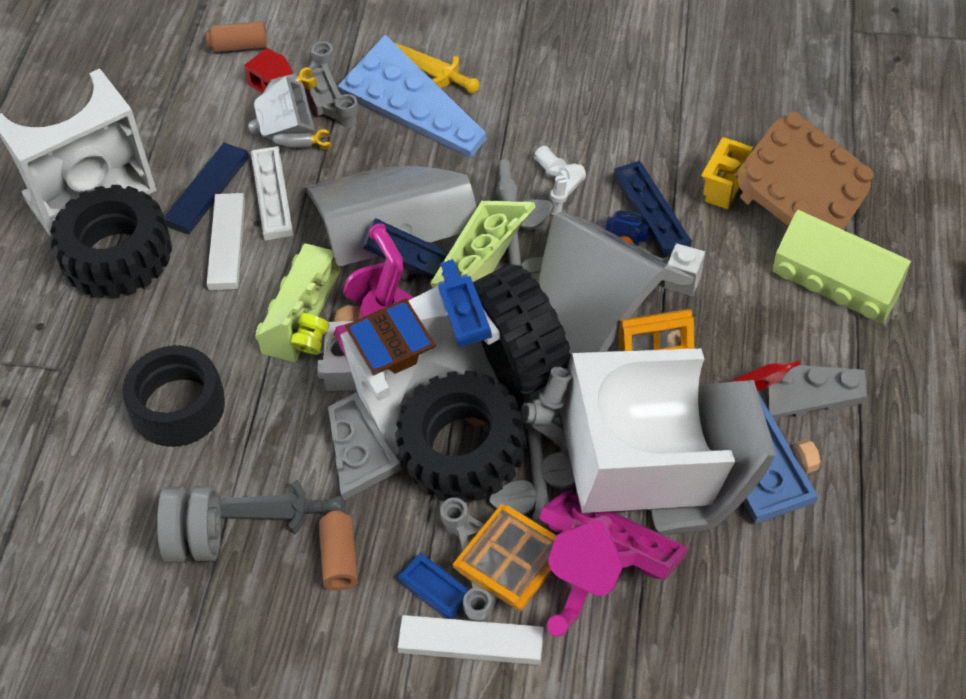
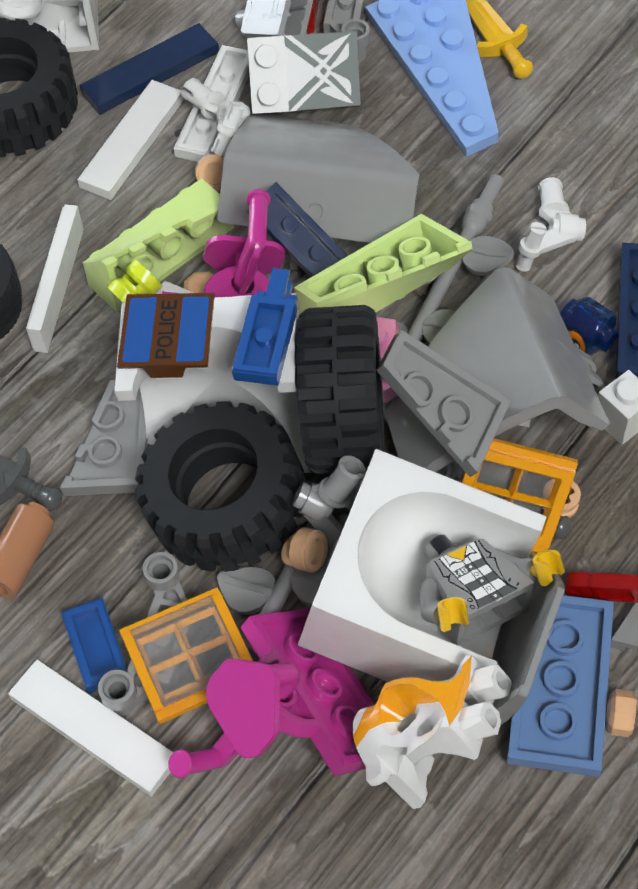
camera: 30 degrees right, 5 degrees up
none -> white tile [26,204,84,353]
none -> white pin [181,78,251,156]
none -> light nougat tile [195,153,224,192]
none -> white slope [247,31,361,114]
none -> light nougat tile [281,527,328,573]
none -> white hips [353,655,512,809]
none -> light grey wing [376,329,512,477]
none -> torso [420,535,565,646]

